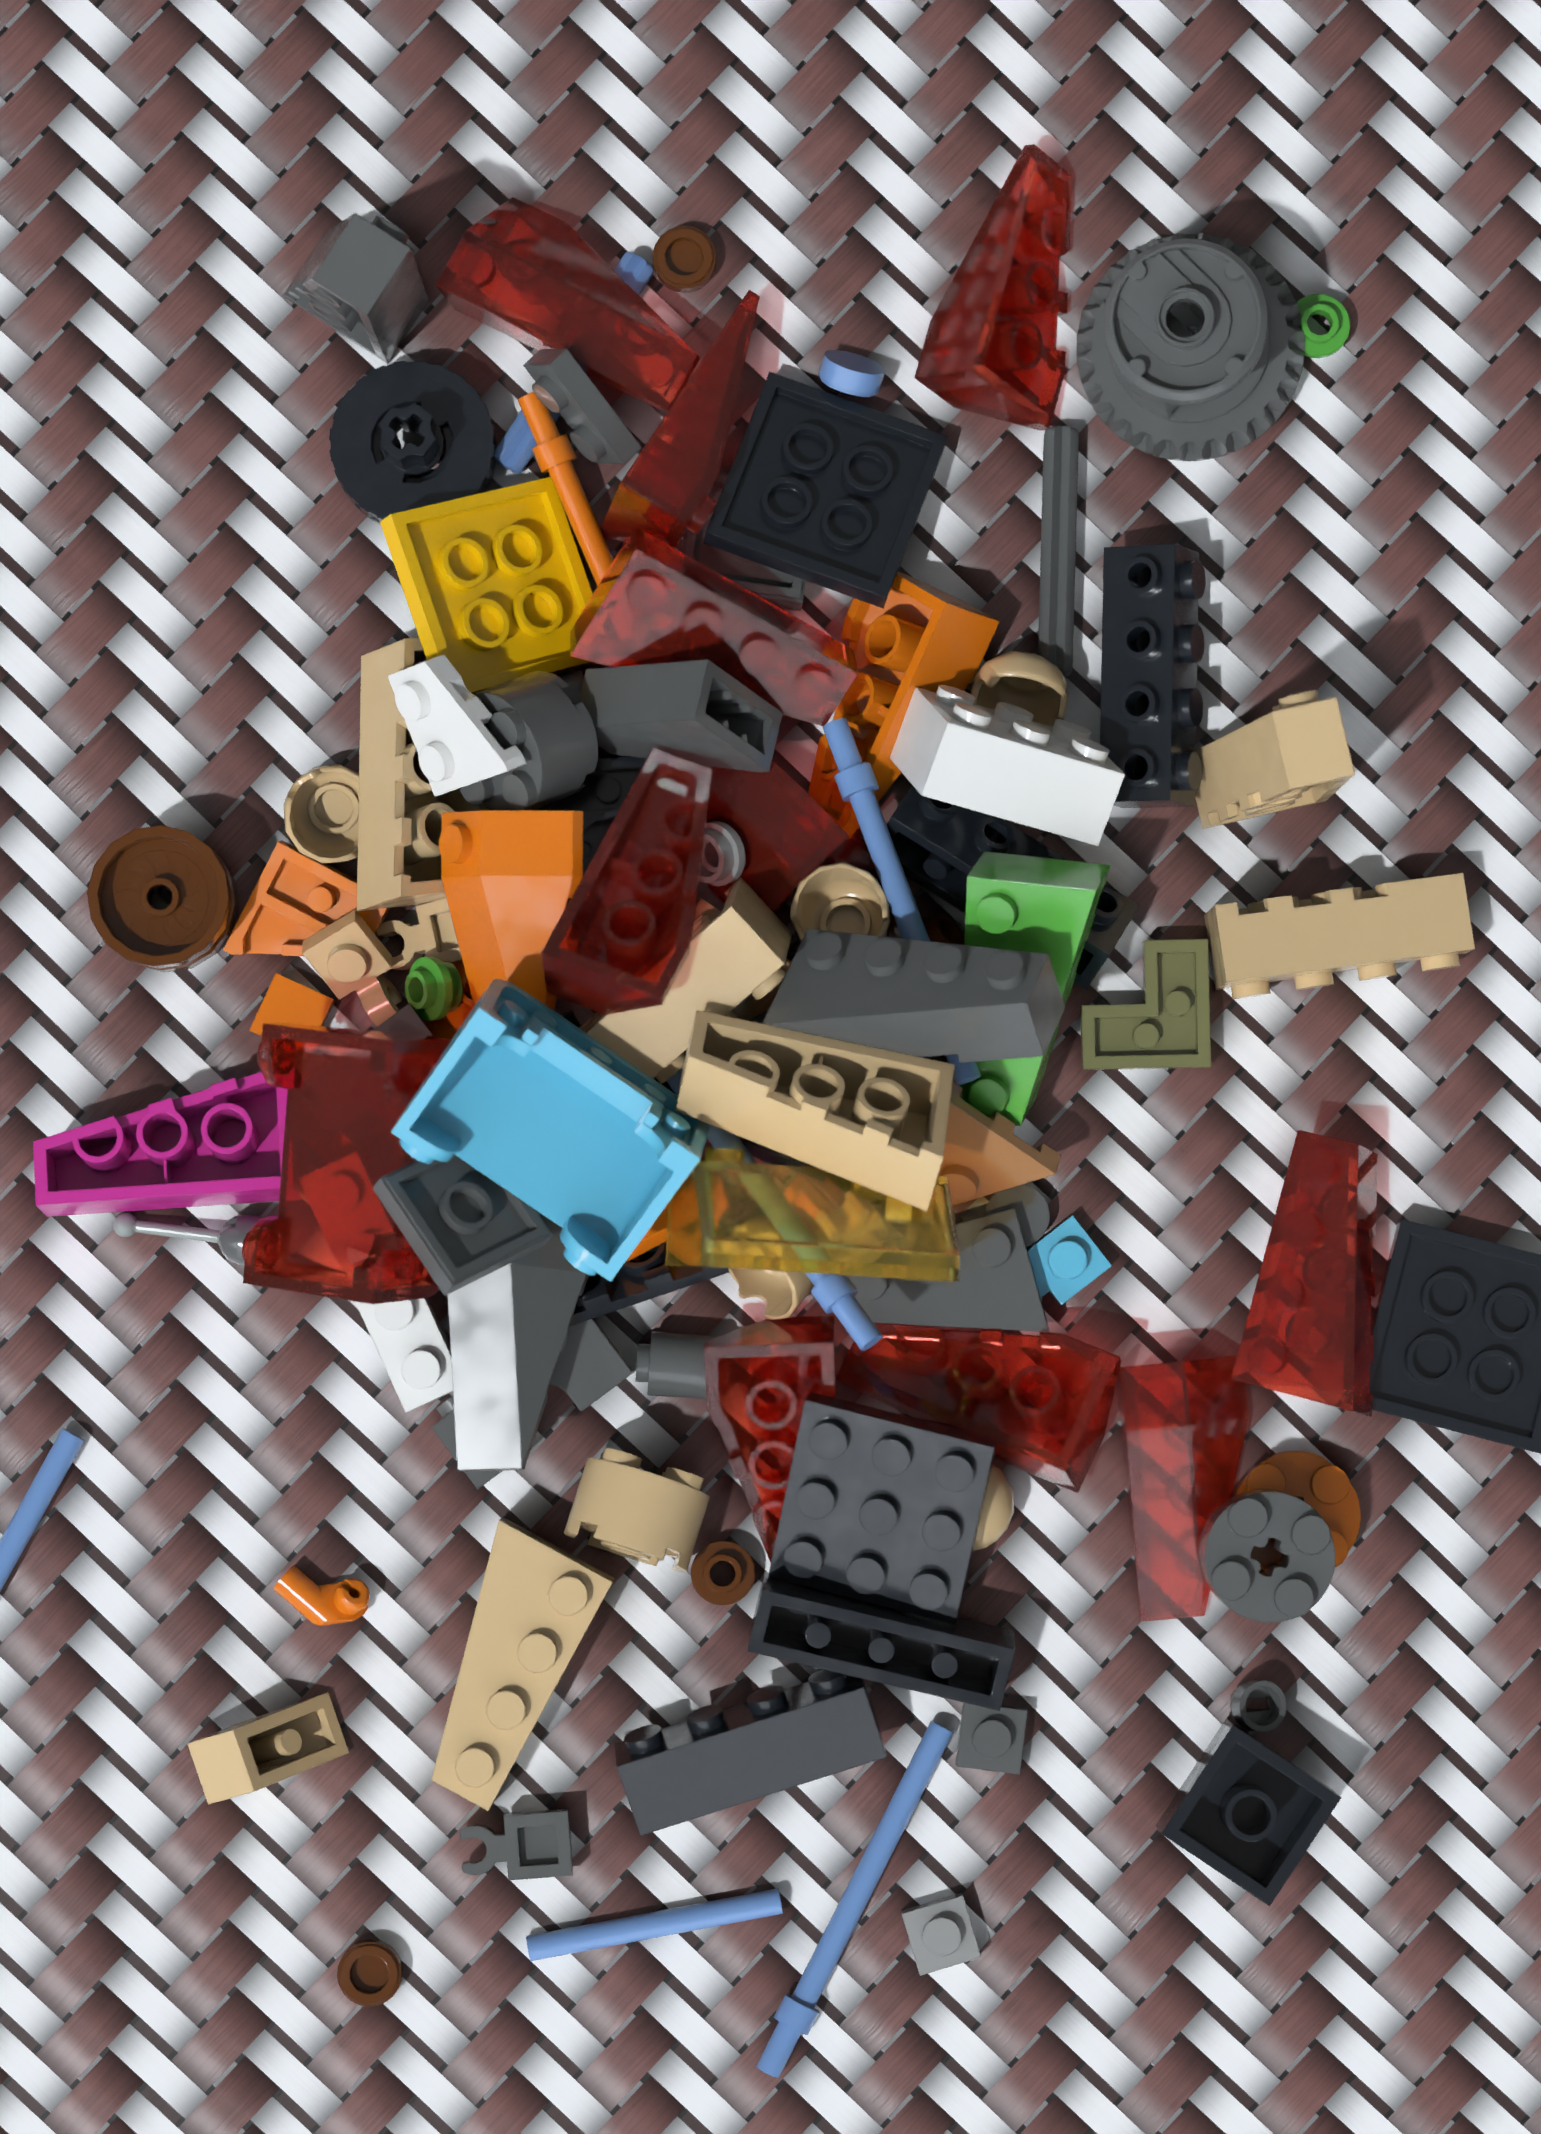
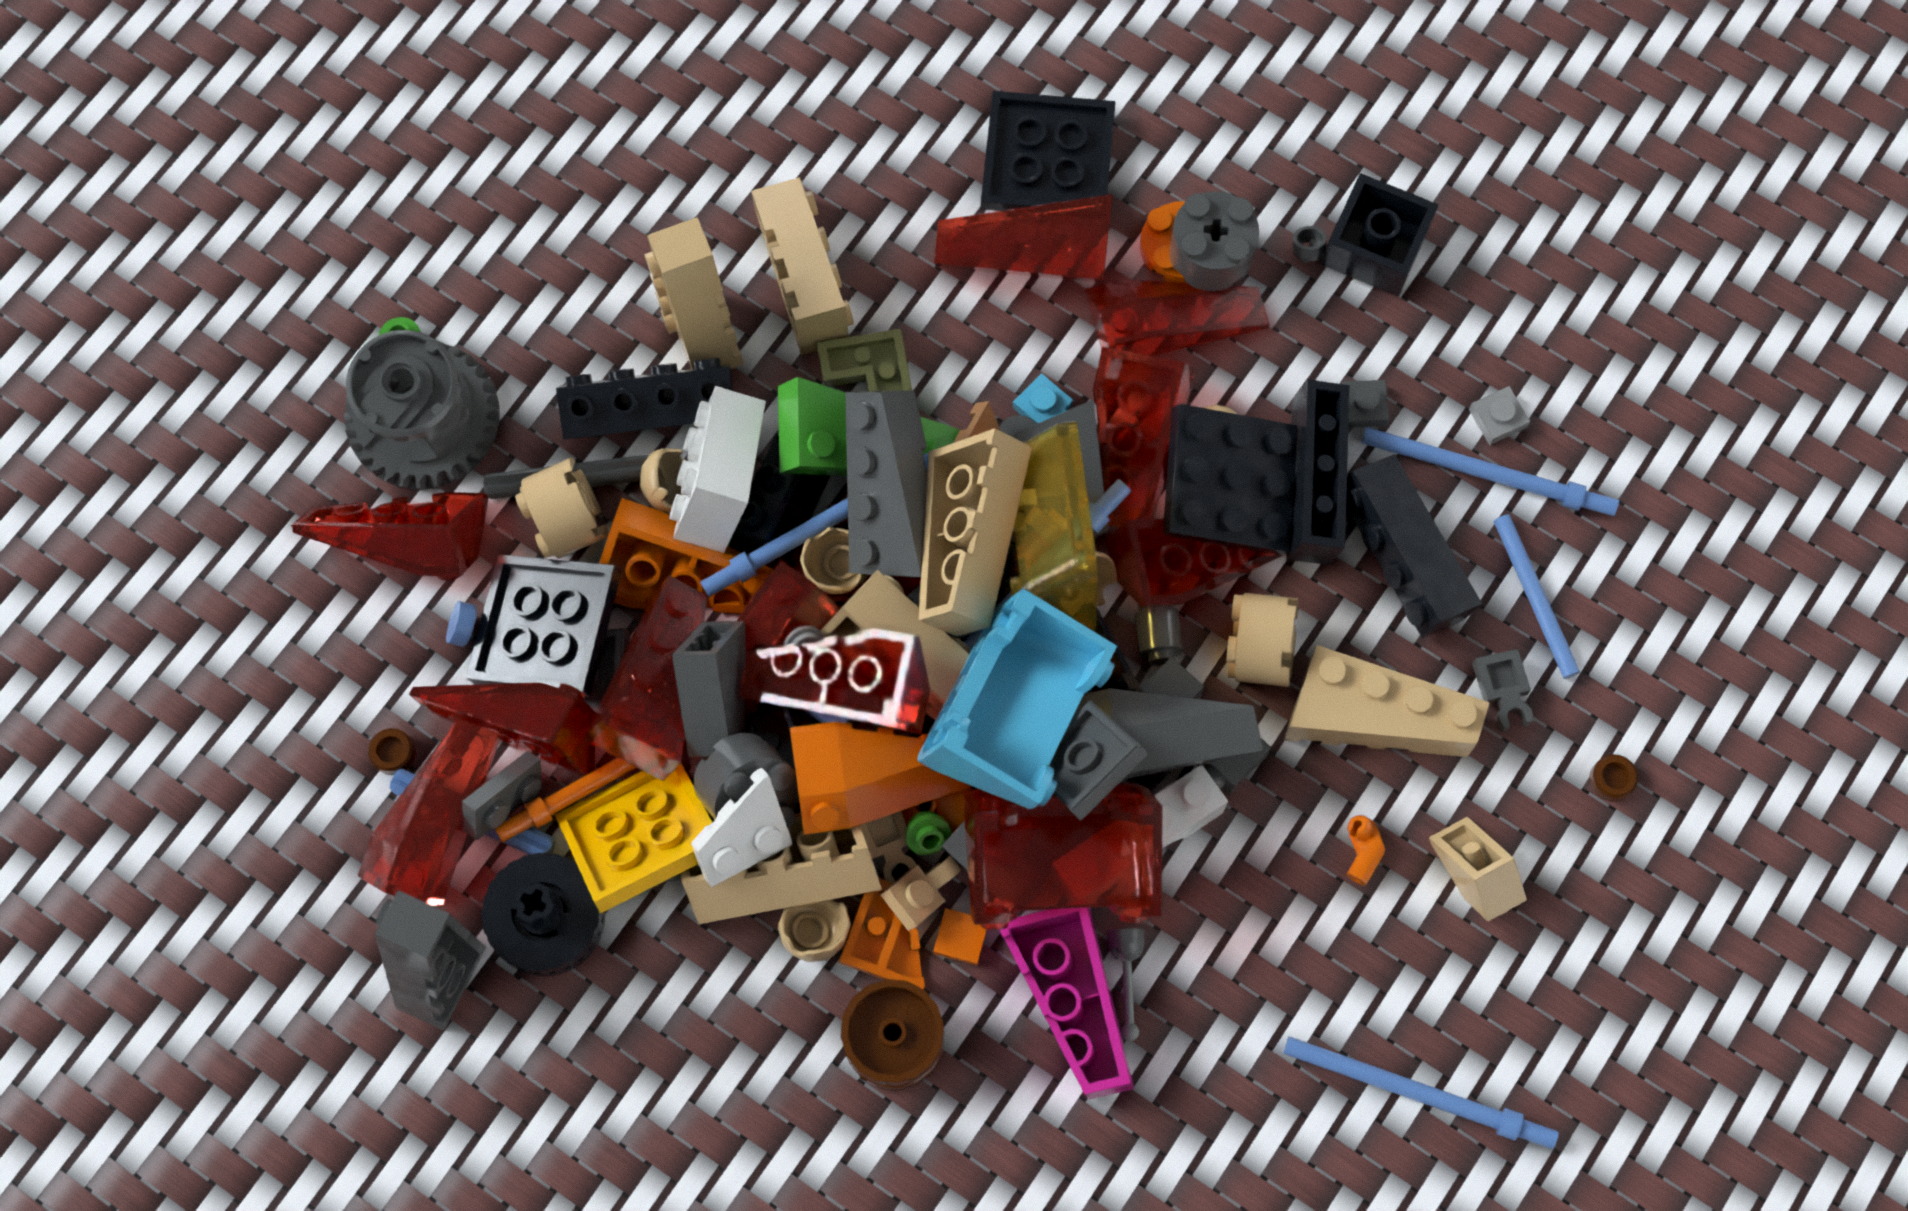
camera: 100 degrees left, 15 degrees down
reddish brown plate [691,1541,755,1605] -> none
none -> tan brick [515,457,608,559]

